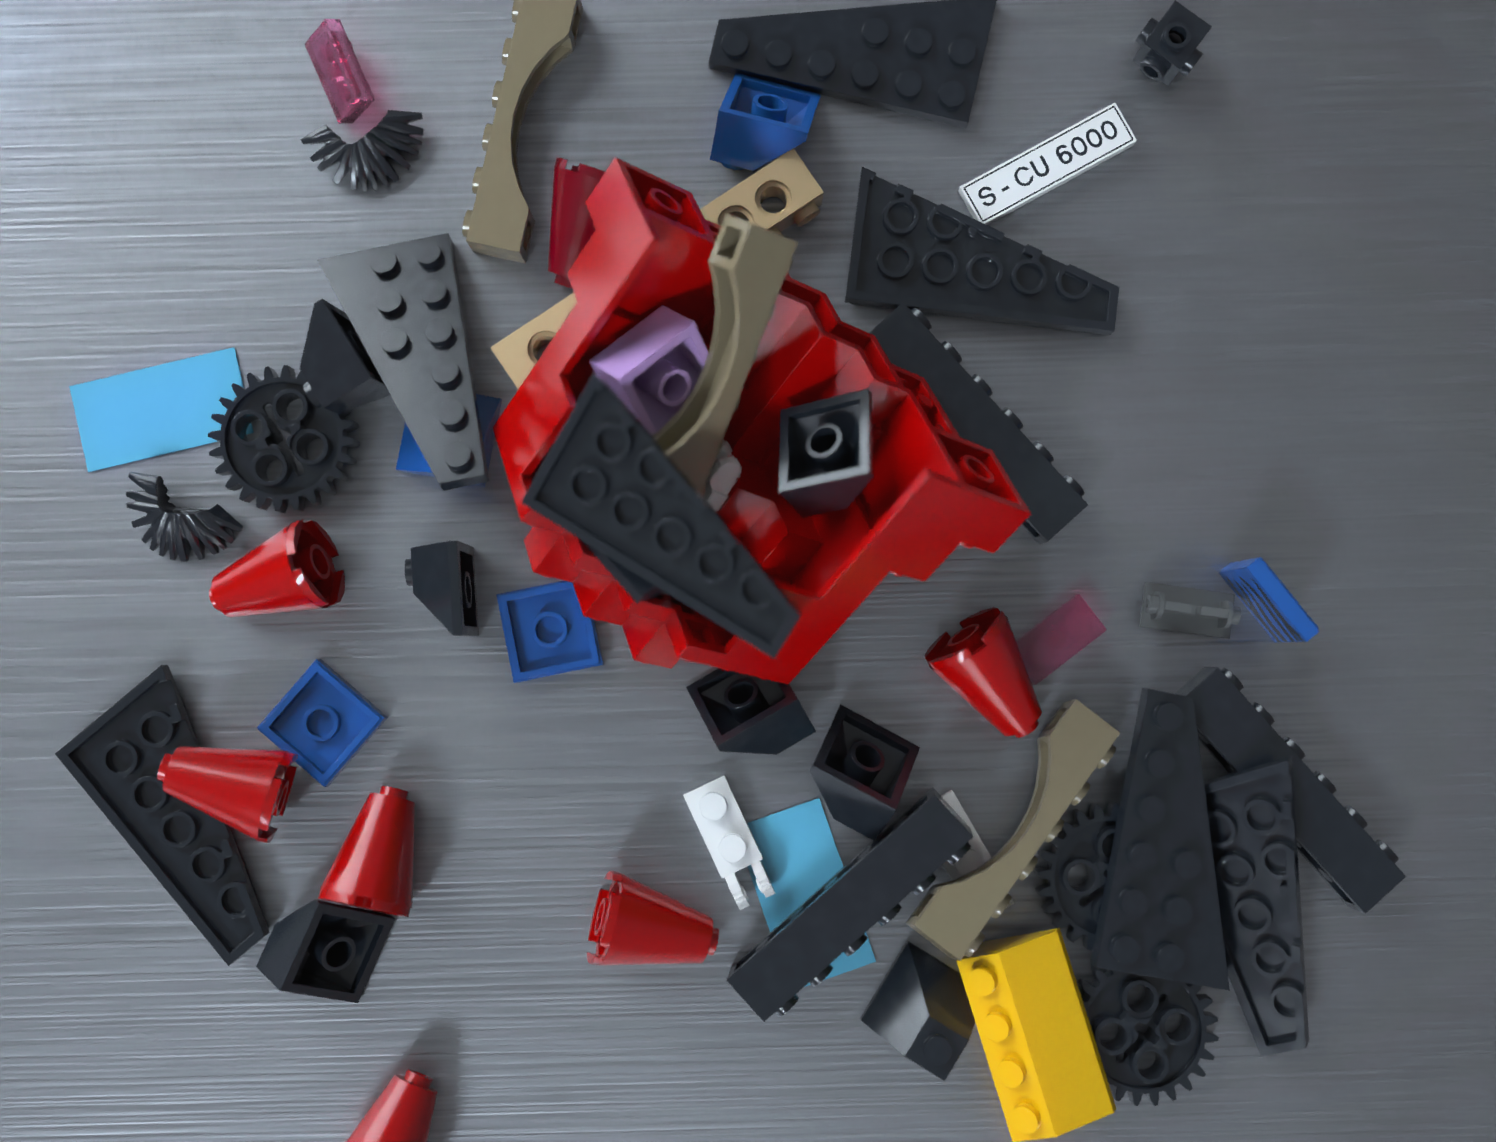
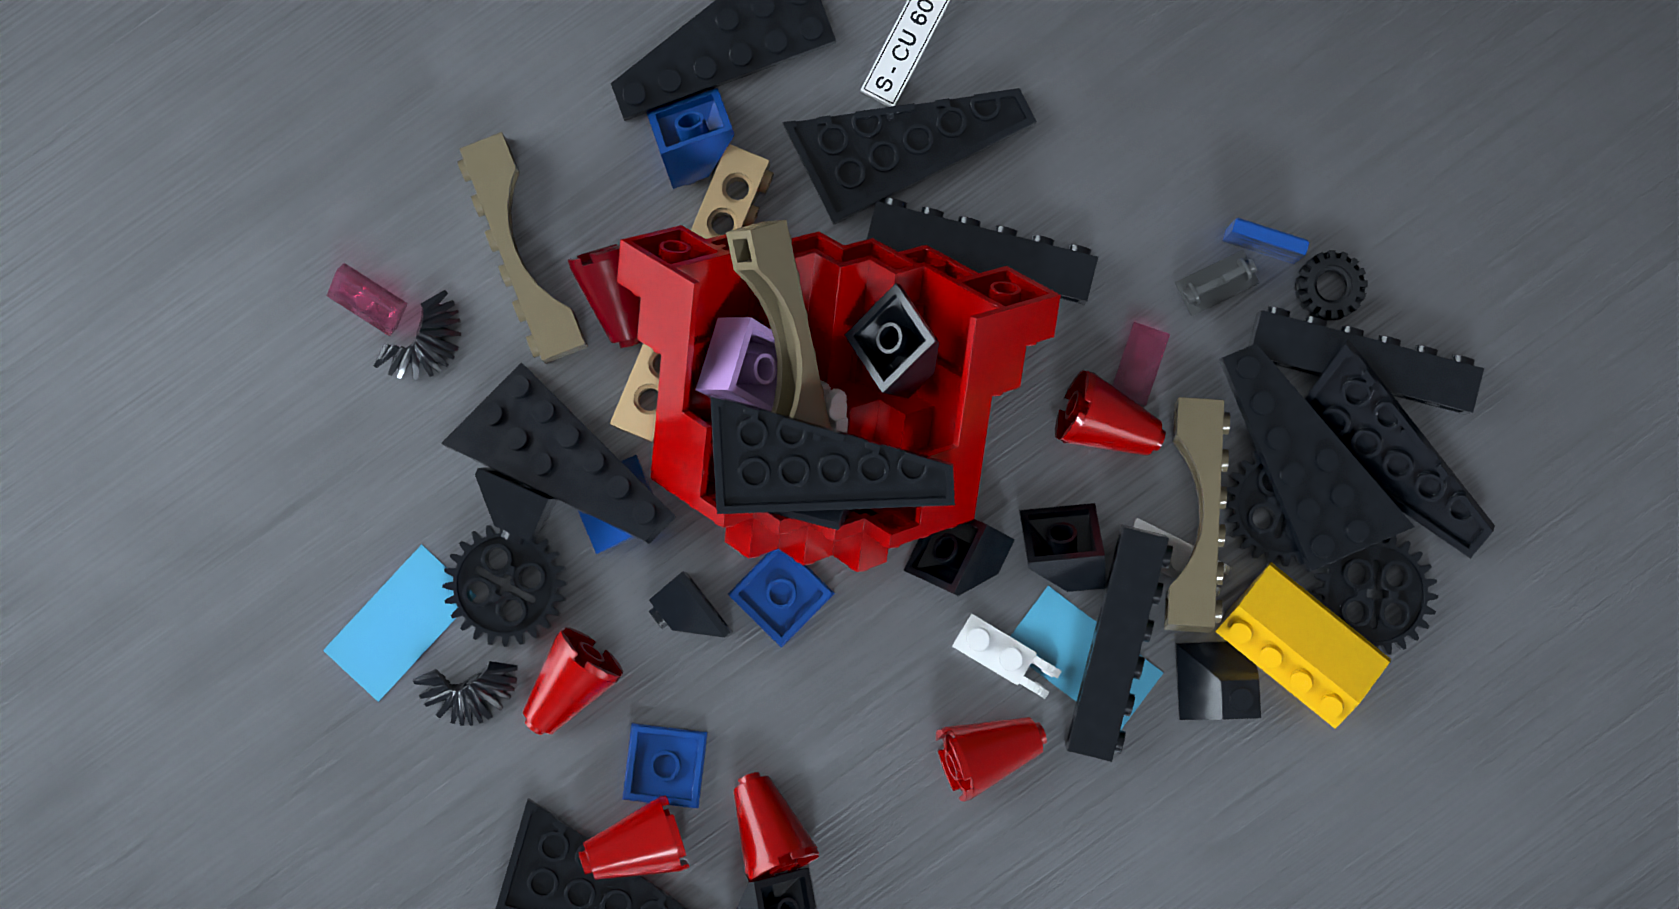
camera: 30 degrees left, 0 degrees up
none -> black tyre [1295,250,1368,321]

